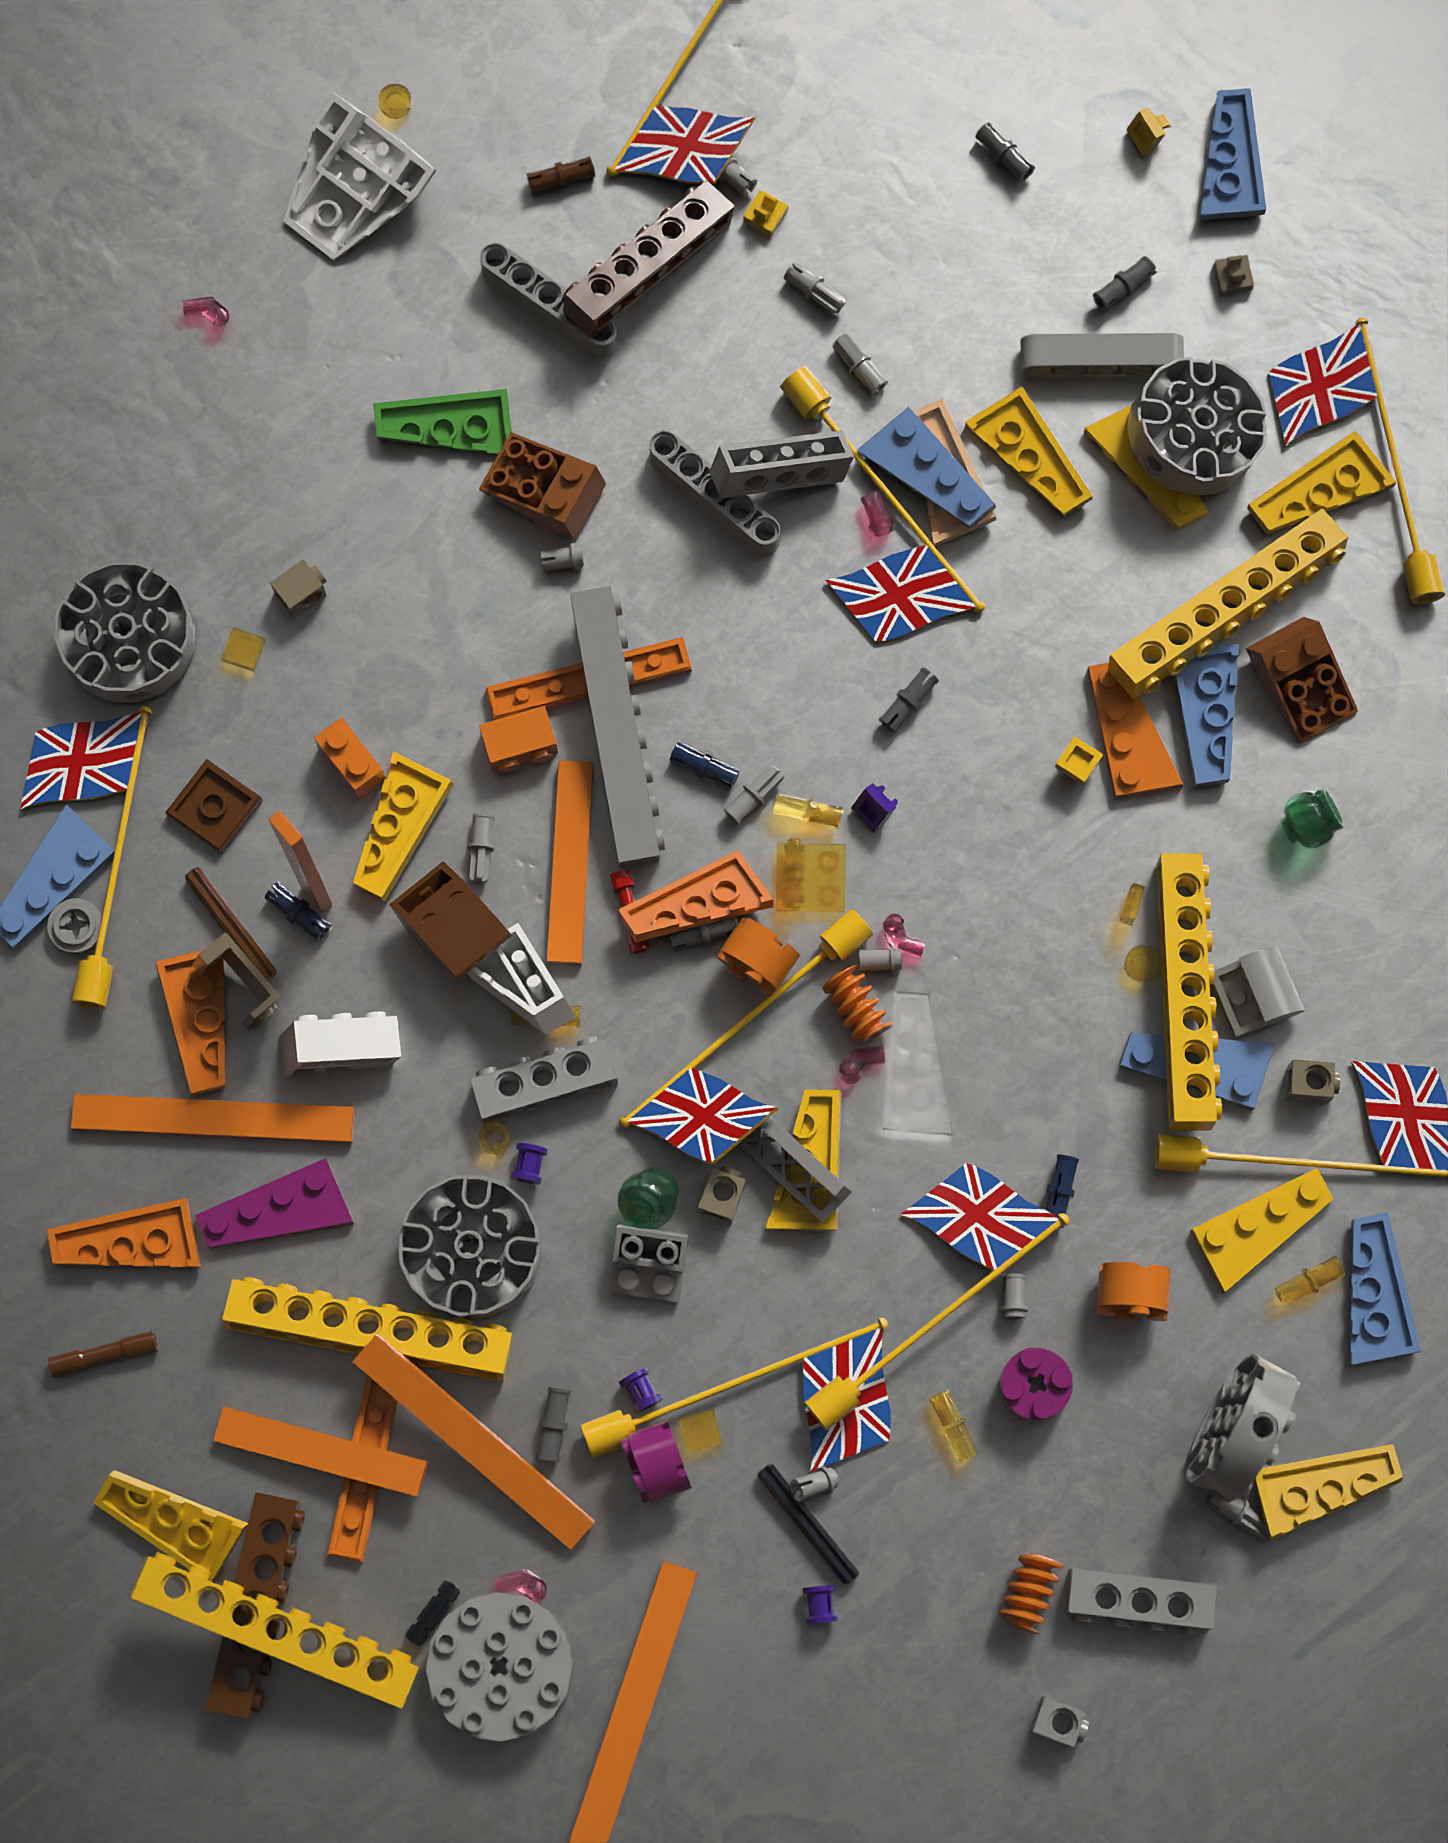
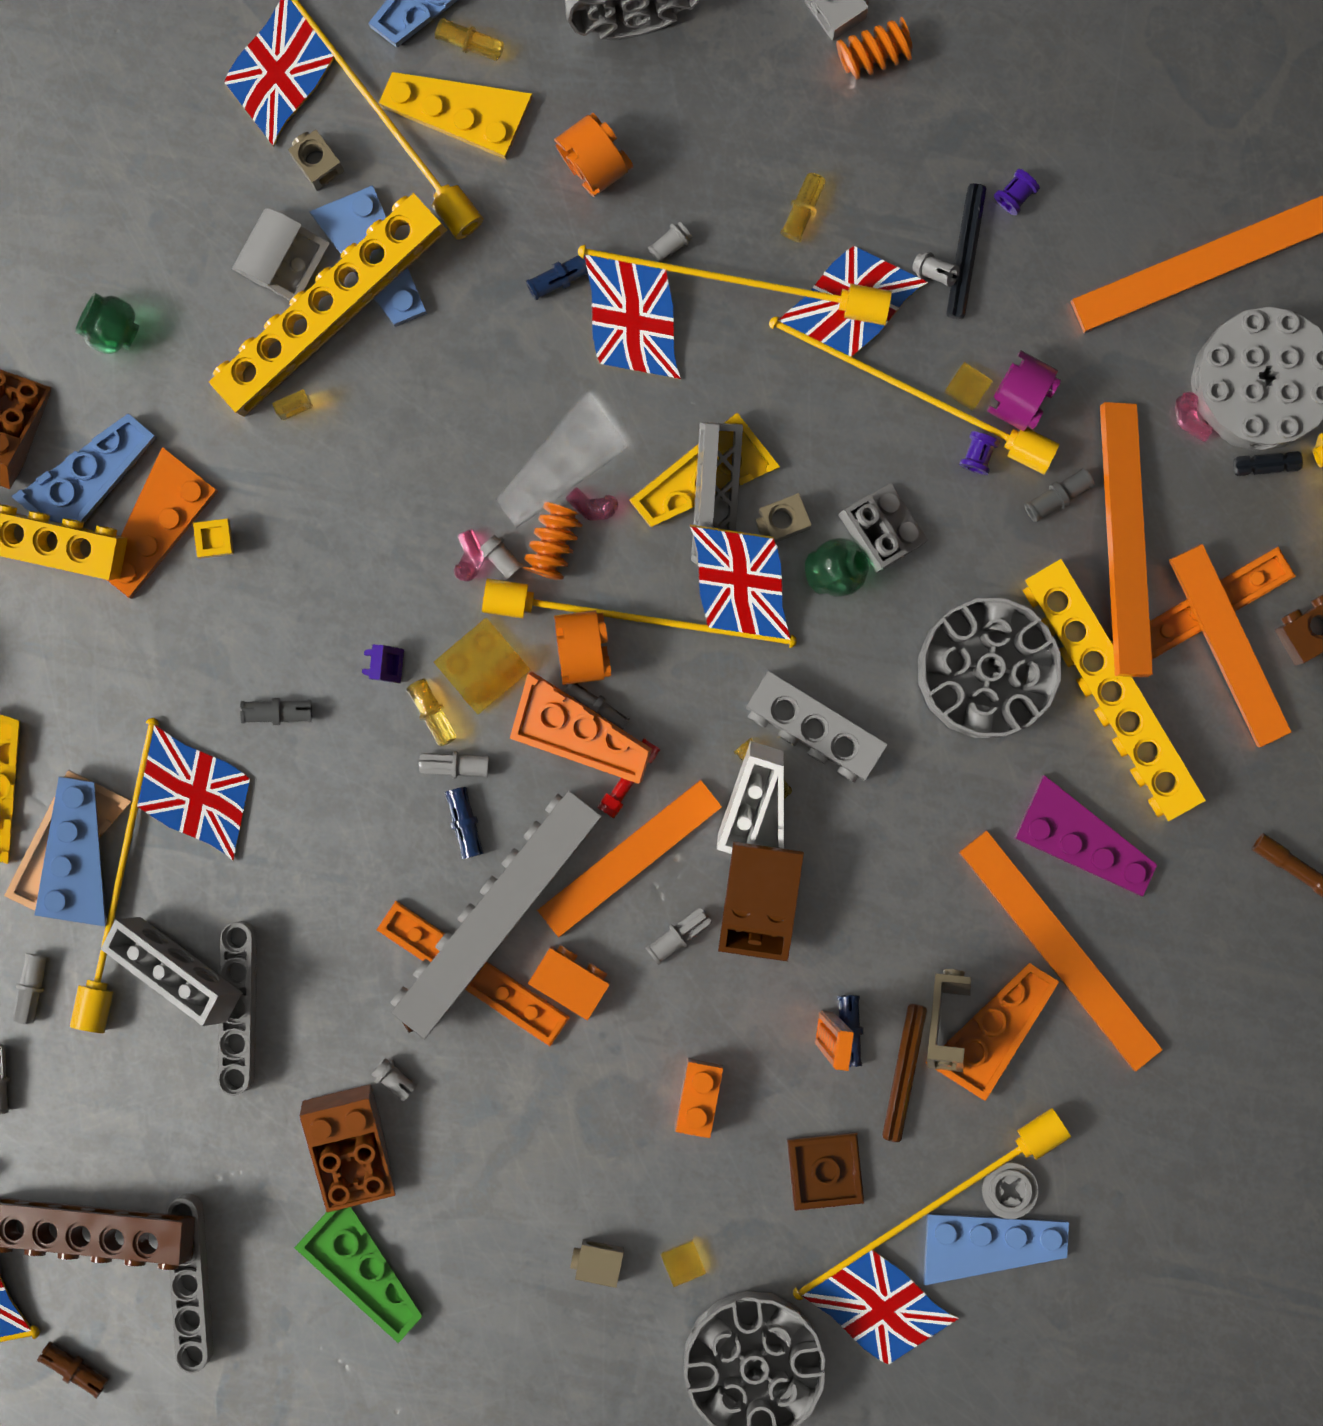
camera: 130 degrees left, 10 degrees up
orange wing [47,1198,201,1268] -> none
white wedge [279,1011,401,1077] -> none
yellow wing [353,752,454,901] -> none
clear yellow bush [478,1121,511,1155] -> none
dark purple bush [510,1143,548,1185] -> none
clear pink pin [860,491,894,537] -> none
magenta brick [999,1348,1073,1423] -> none
clear yellow tile [1124,945,1160,982] -> none

